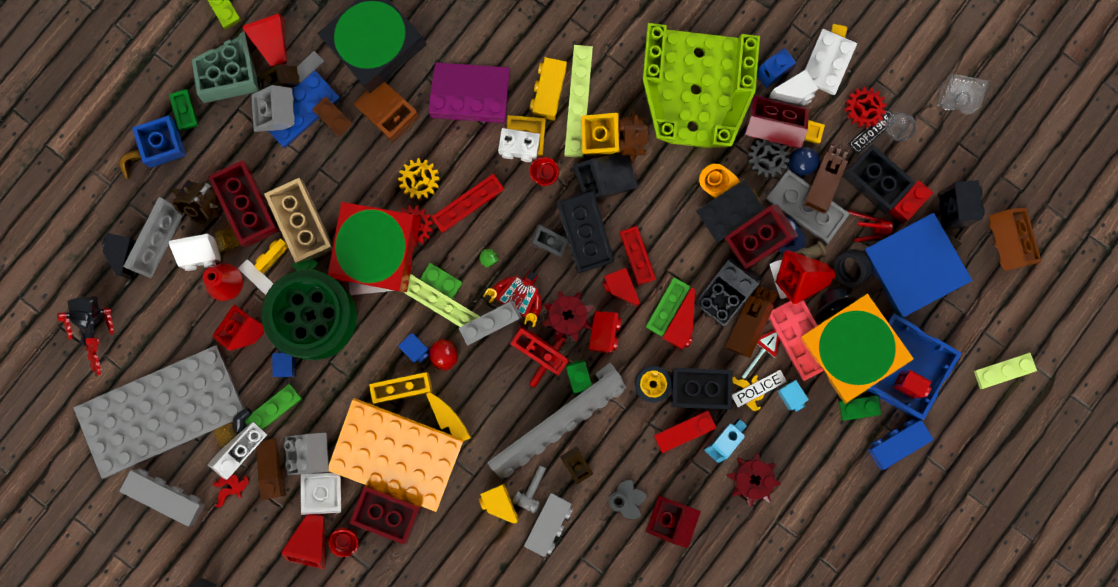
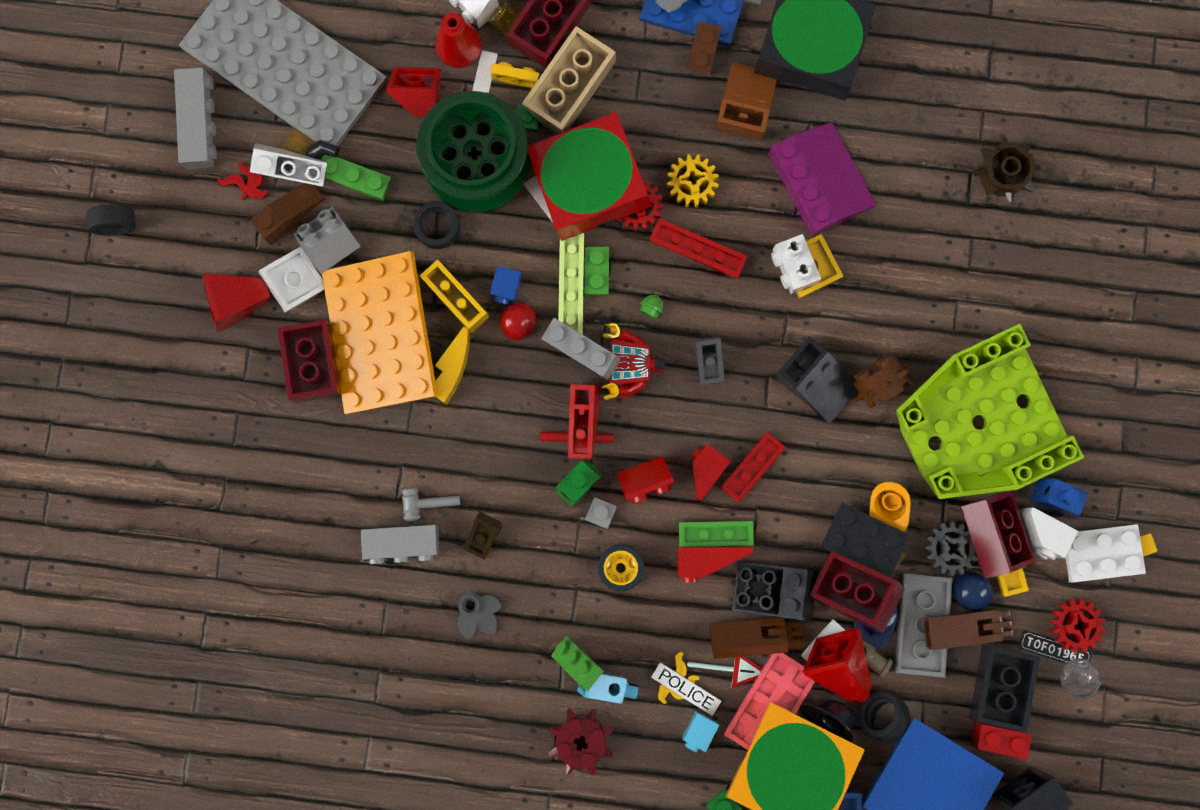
camera: 60 degrees right, 0 degrees up
blue brick [272,350,296,377] -> none
red hair [328,527,359,557] -> none
yellow slope [479,484,519,523] -> none
light grey plate [487,369,626,479] -> none
red hair [529,157,560,186] -> none
yellow brick [530,57,567,121] -> none
dark red brick [543,291,593,341] -> none
black tile [556,189,614,274] -> none
yellowish green plate [565,45,593,158] -> none
yellow slope [581,113,620,157] -> none
dark red slope [646,495,701,548] -> none
red slope [654,410,716,453] -> none
black brick [671,368,732,410] -> none
red plant [847,210,893,242] -> none
clear slope [937,74,990,114] -> none
none -> black tyre [413,201,461,249]
none -> bright green plate [551,636,604,691]

